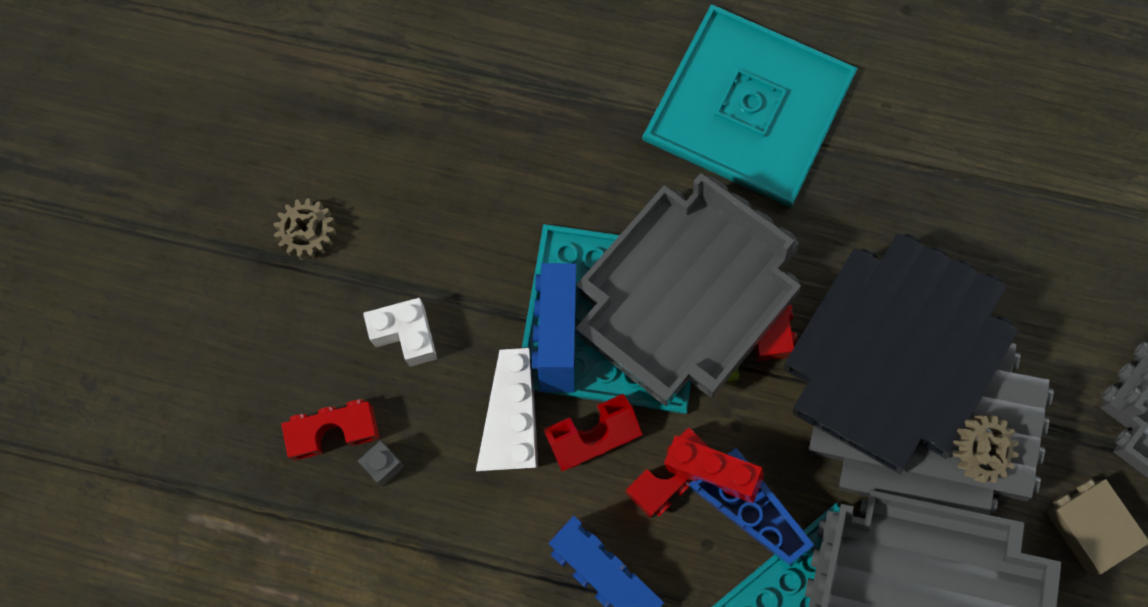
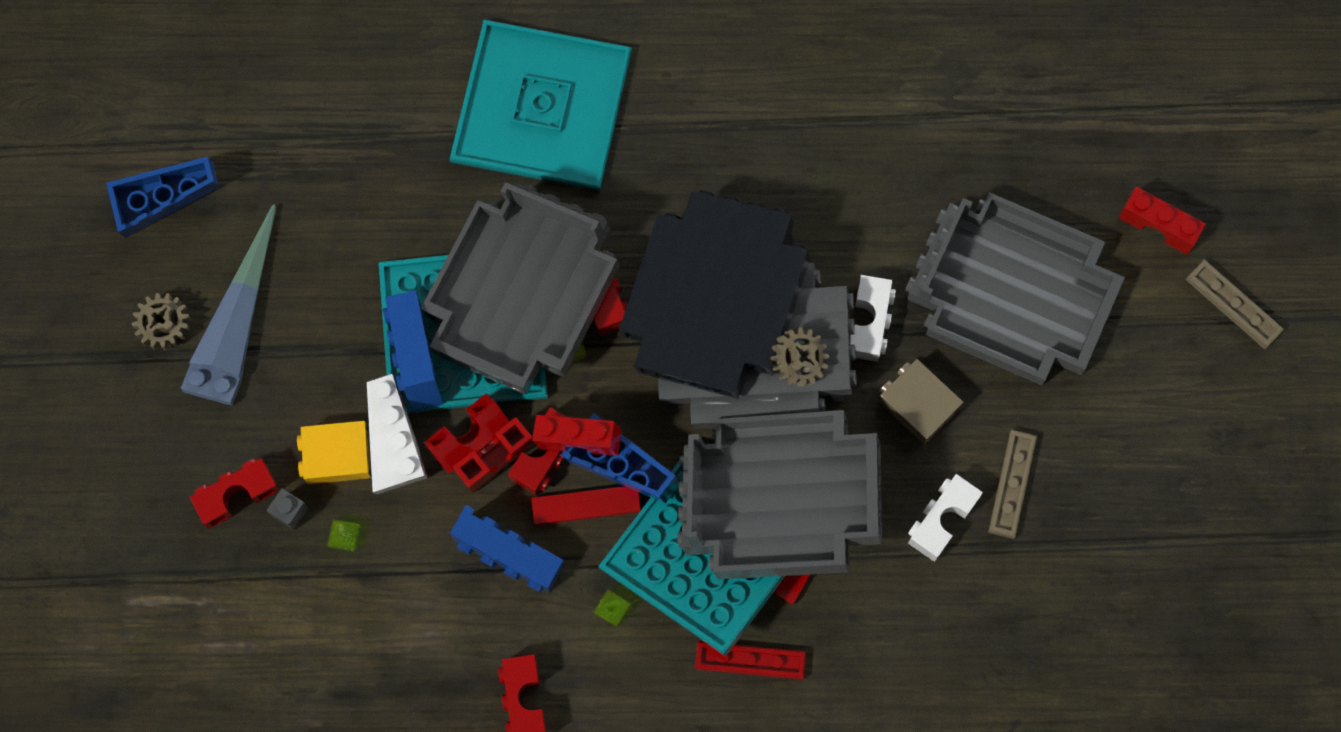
camera: 15 degrees left, 0 degrees up
white brick [363,298,437,367] -> none
none -> blue wedge [106,156,220,238]
none -> sand blue plate [181,205,276,406]
none -> yellow brick [297,421,372,484]
none -> clear neon green tile [328,520,360,552]
none -> red arch [453,417,535,493]
none -> red tile [531,486,641,526]
none -> white arch [850,275,896,362]

